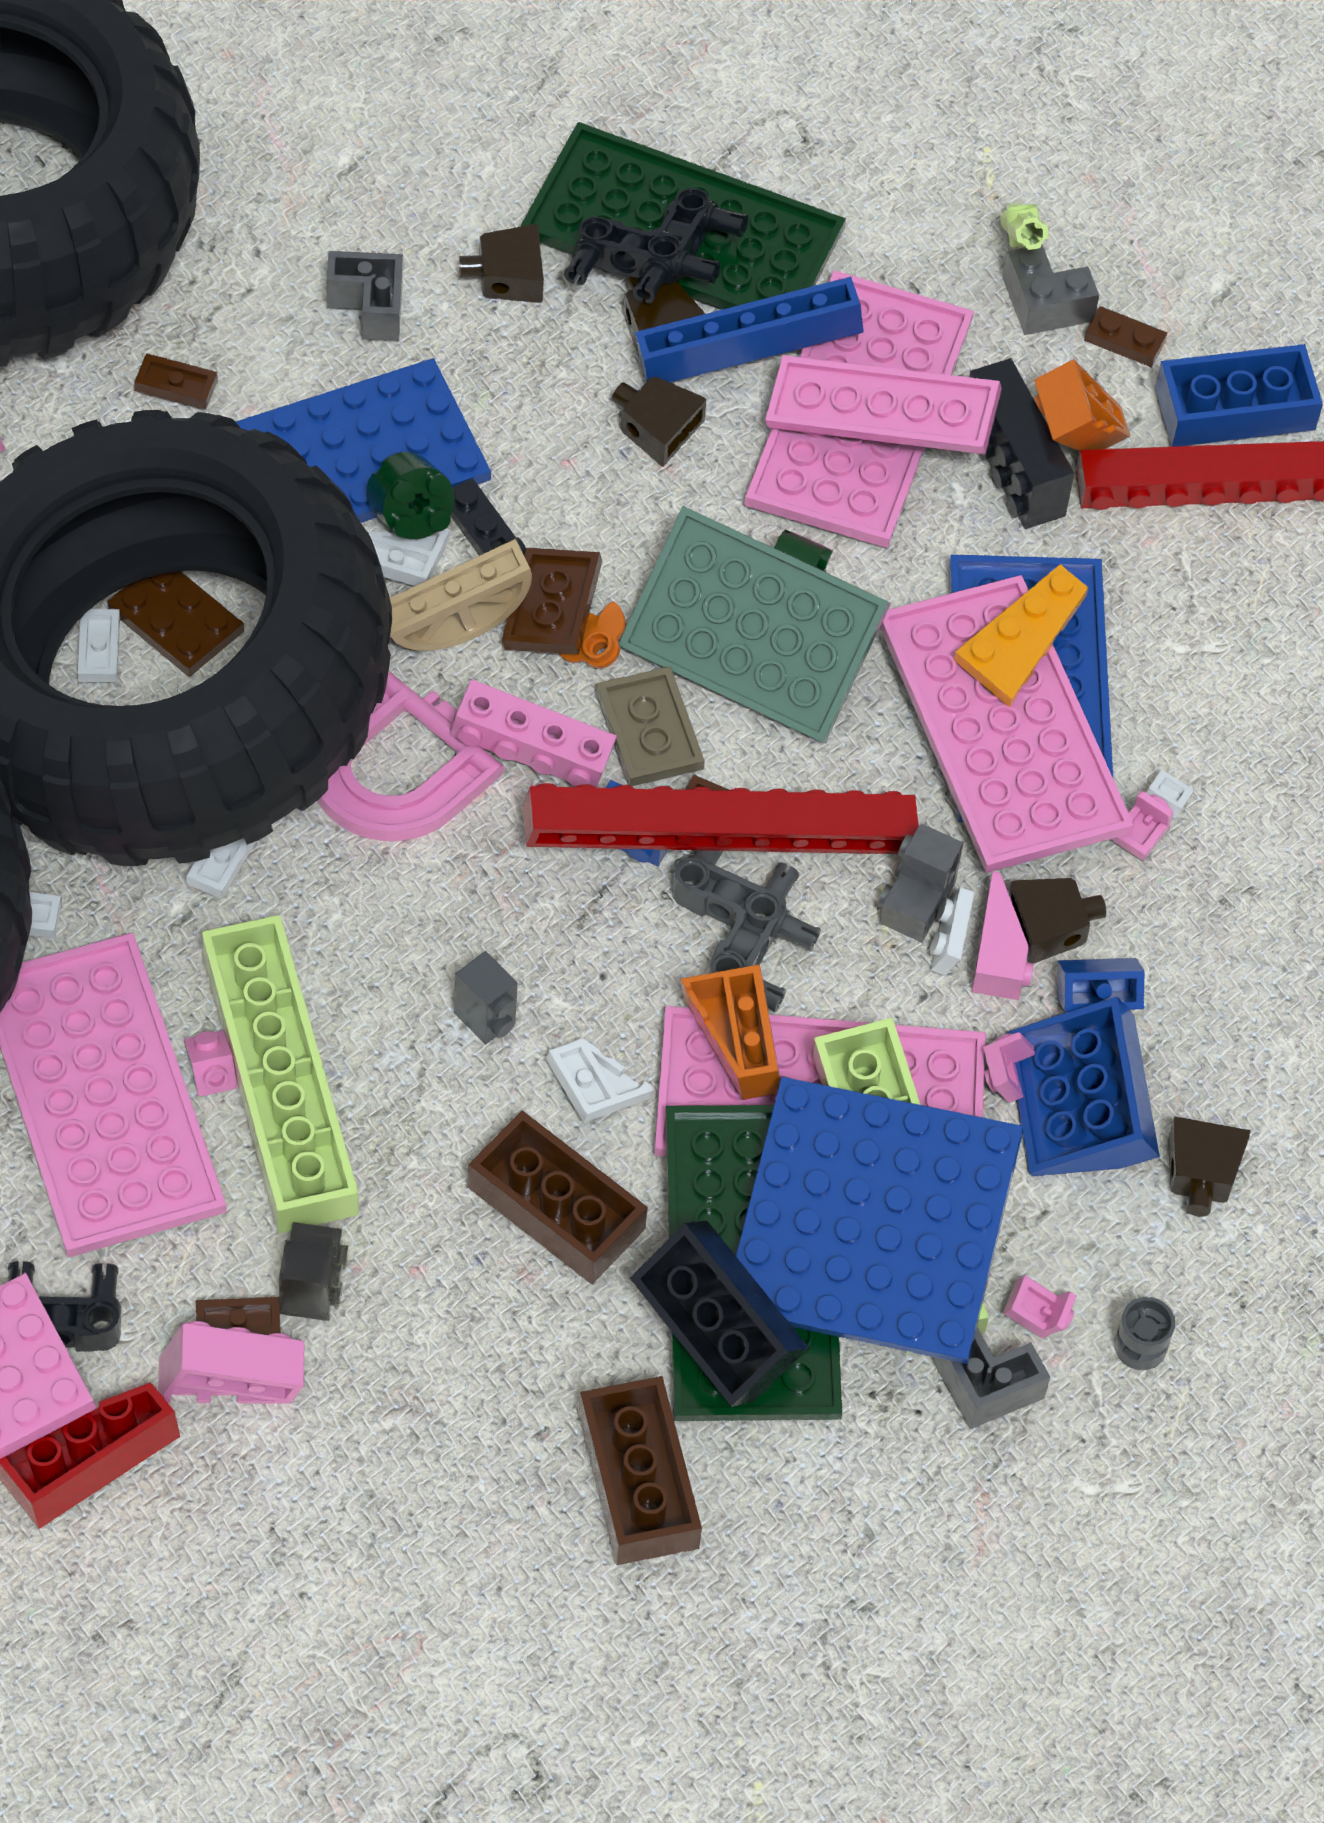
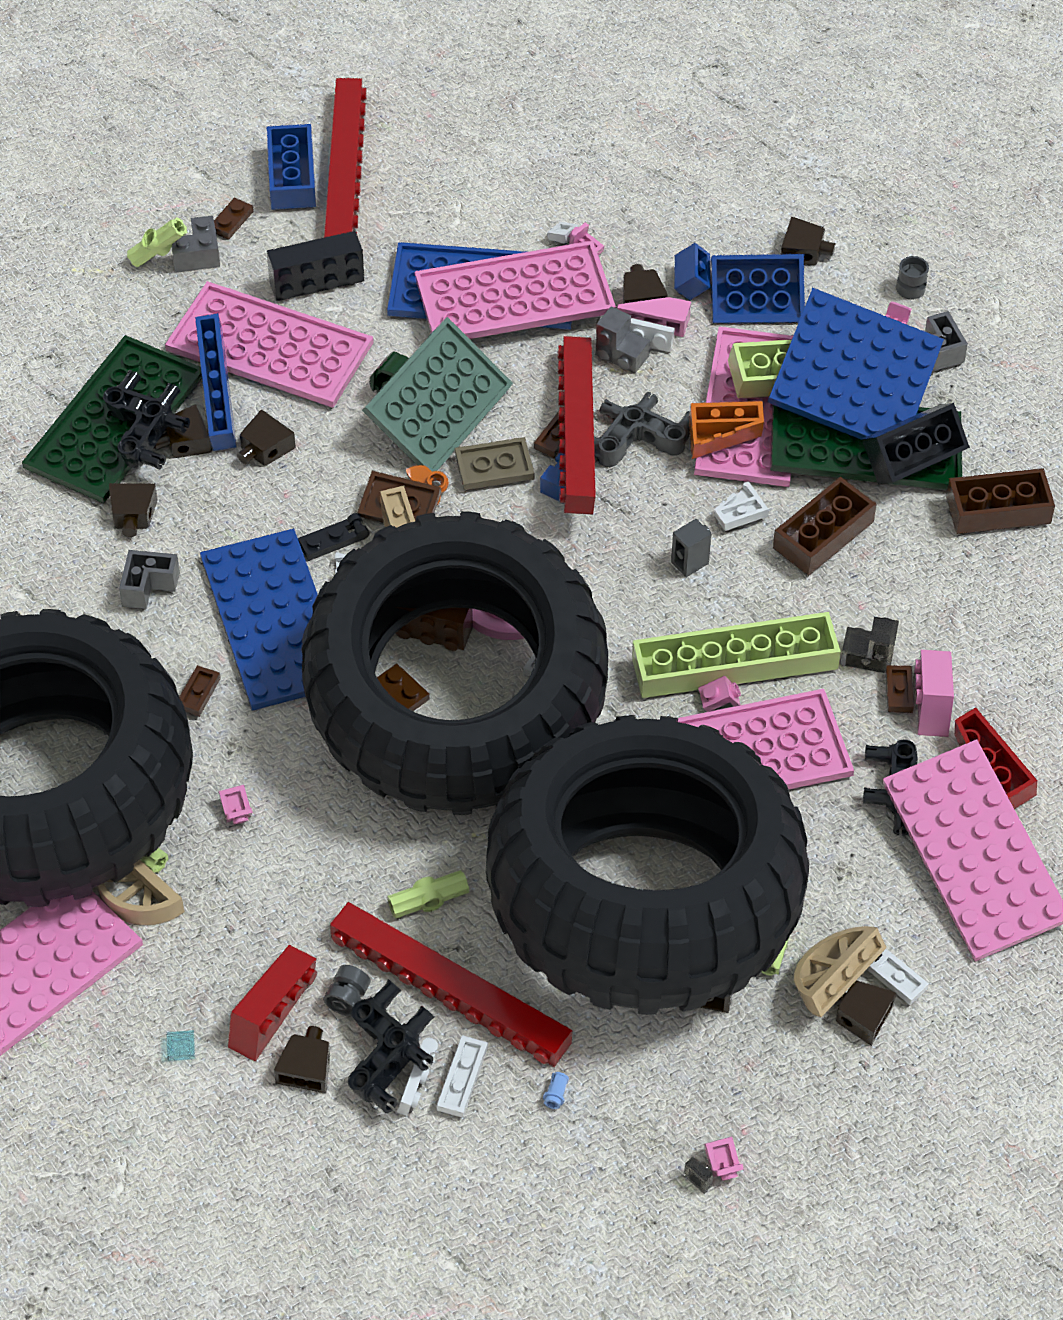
camera: 80 degrees left, 5 degrees down
dark green brick [366,452,454,539] -> none
bright pink brick [450,679,617,788] -> none
bright pink plate [765,355,1002,454] -> none
light orange wing [954,564,1088,708] -> none
bright pink bracket [983,1032,1035,1103] -> none
orange wedge [1034,359,1131,451] -> none

